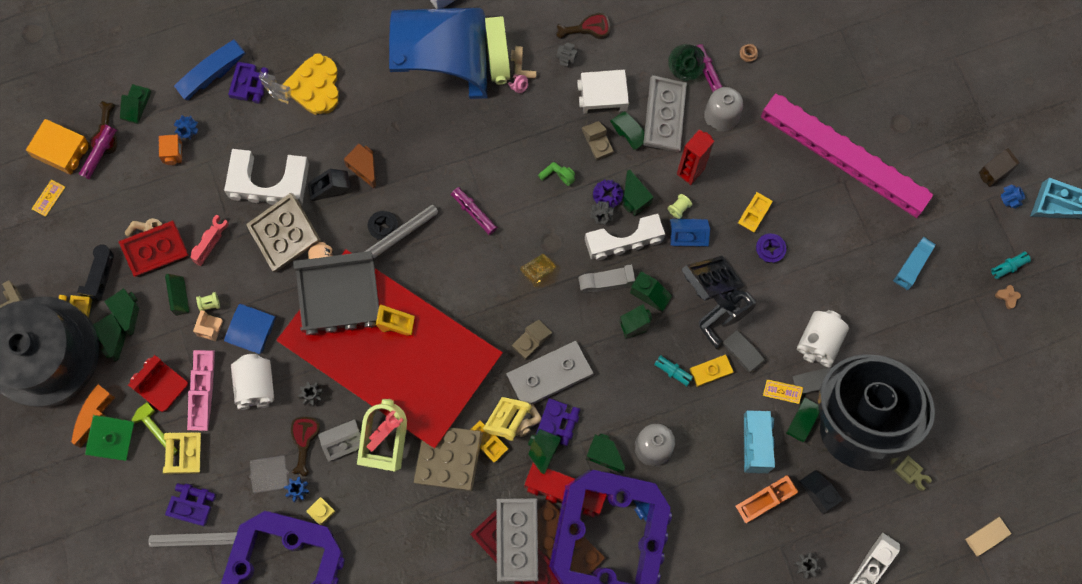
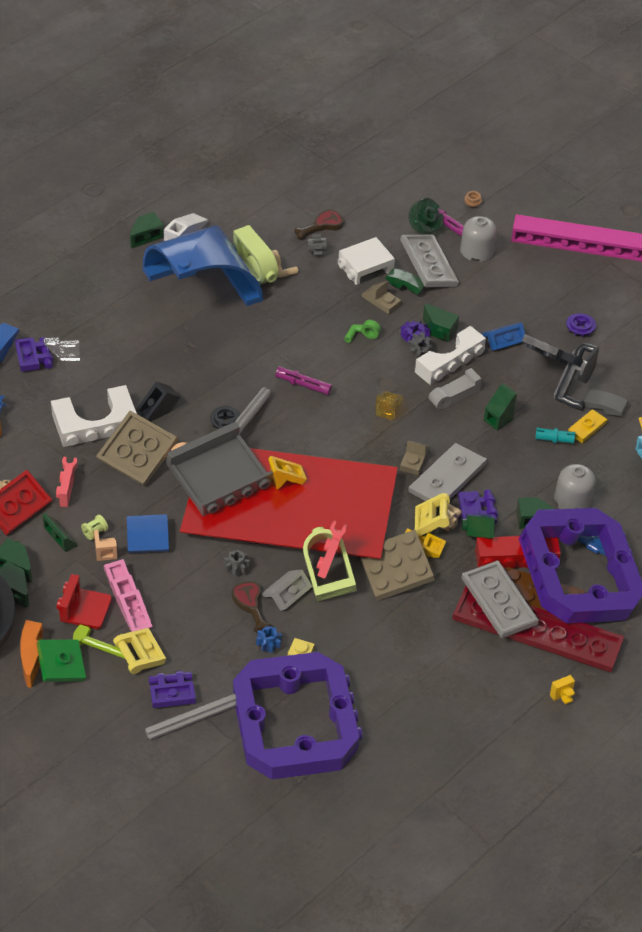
camera: 25 degrees left, 25 degrees down
white cylinder [231,354,274,410] -> none
clear piece [249,455,289,493] -> none
yellow plate [280,53,339,115] -> none
dark orange slope [344,143,376,188] -> none
bright pink plate [508,75,528,94] -> none
dark green slope [630,271,672,313] -> none
yellowish green bush [668,194,692,219] -> none
red brick [677,129,714,185] -> none
yellow slope [738,192,773,232] -> none

